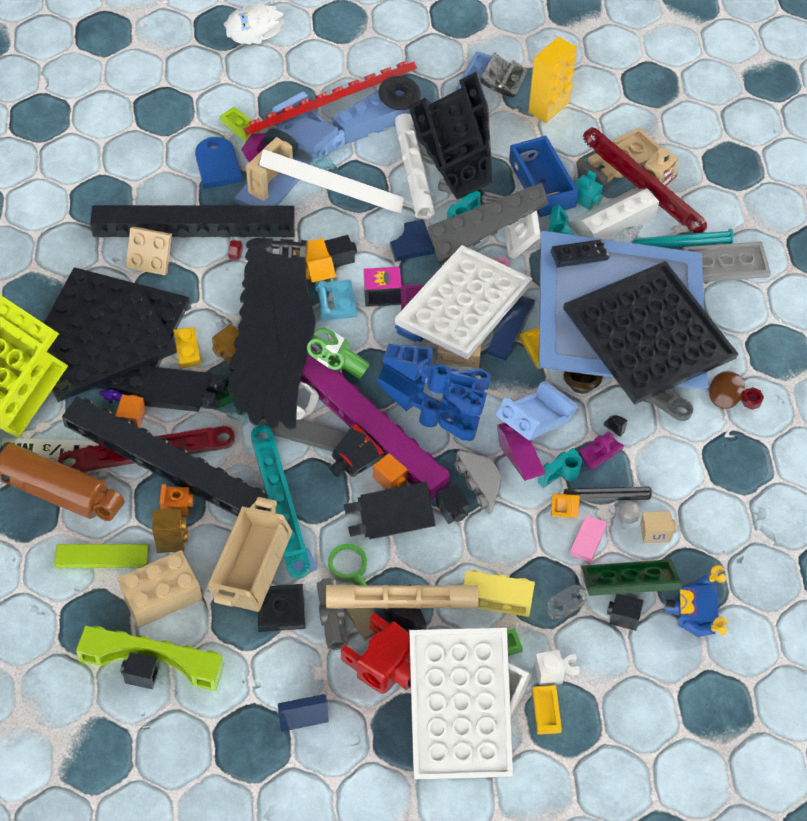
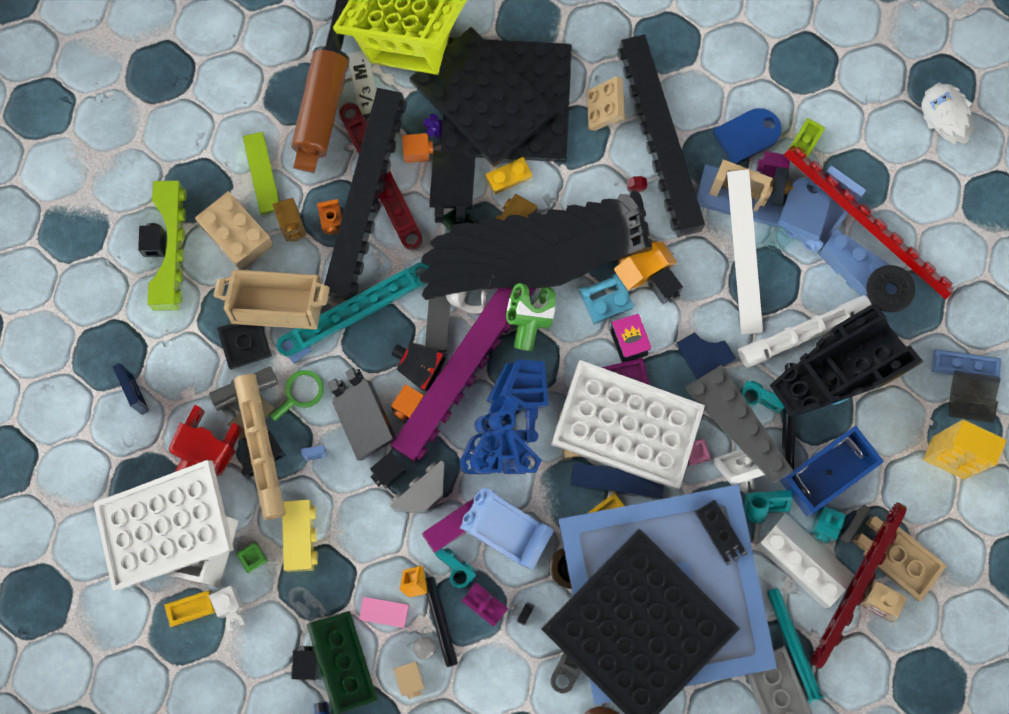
camera: 75 degrees right, 20 degrees up
none -> medium blue tile [301,445,327,461]

